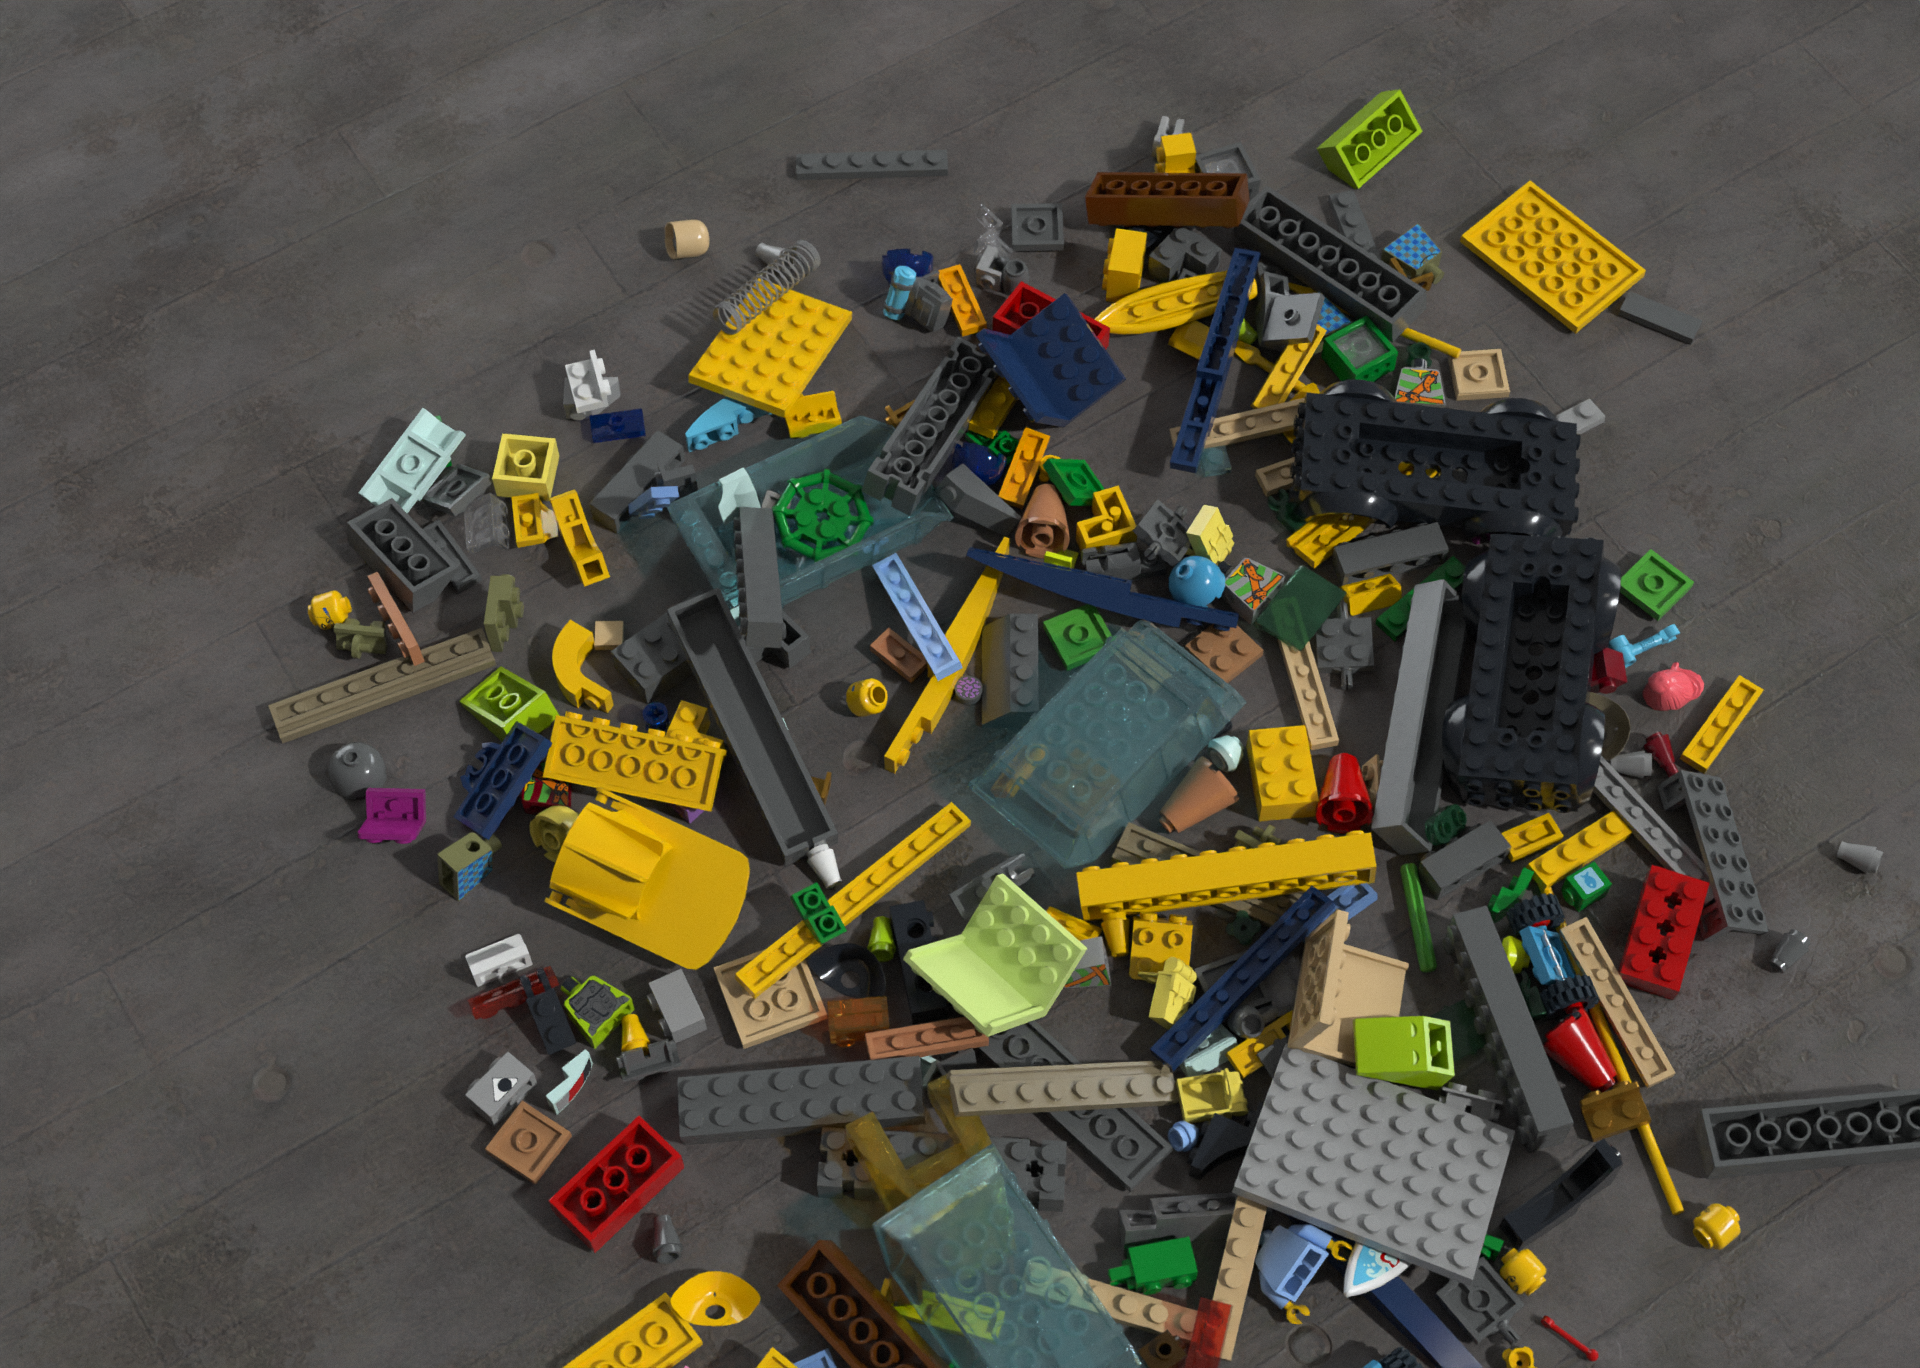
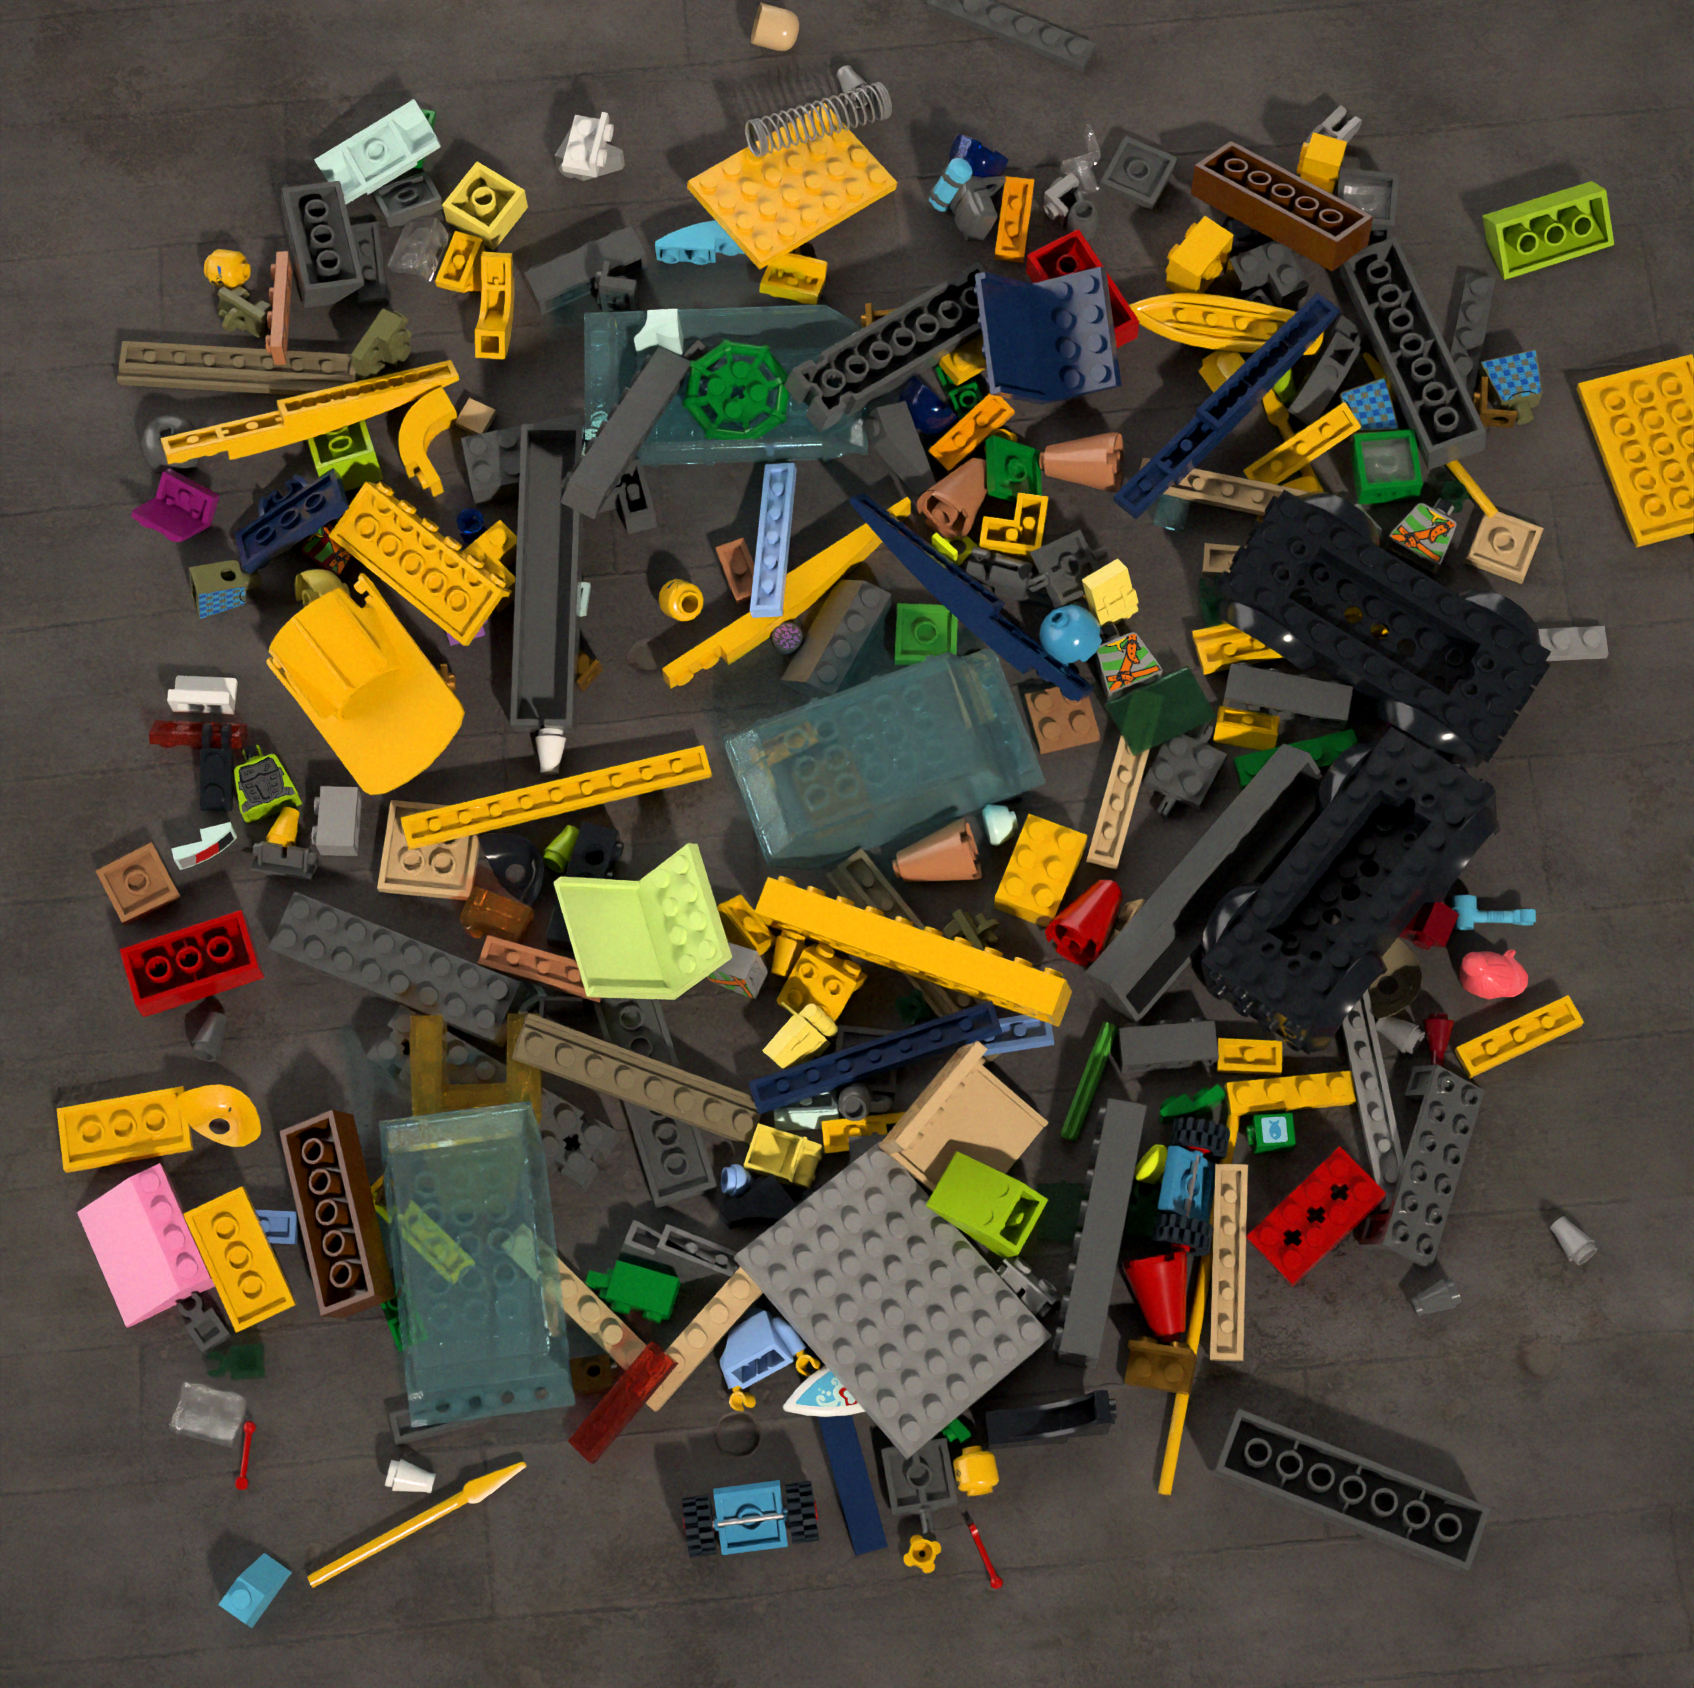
camera: 30 degrees right, 10 degrees up
light grey brick [465,1052,537,1127] -> none
clear blue plate [589,408,646,443] -> none
medium blue plate [628,486,679,519] -> none
green slope [790,882,847,945] -> none
dark grey plate [948,851,1035,920] -> none
plate [1262,293,1325,346] -> none
clear green plate [1425,804,1467,845] -> none
bright green plate [1620,549,1694,621] -> none
yellow head [1693,1203,1740,1250] -> none
none -> yellow slope [160,360,459,464]
none -> nougat cone [1039,432,1124,492]

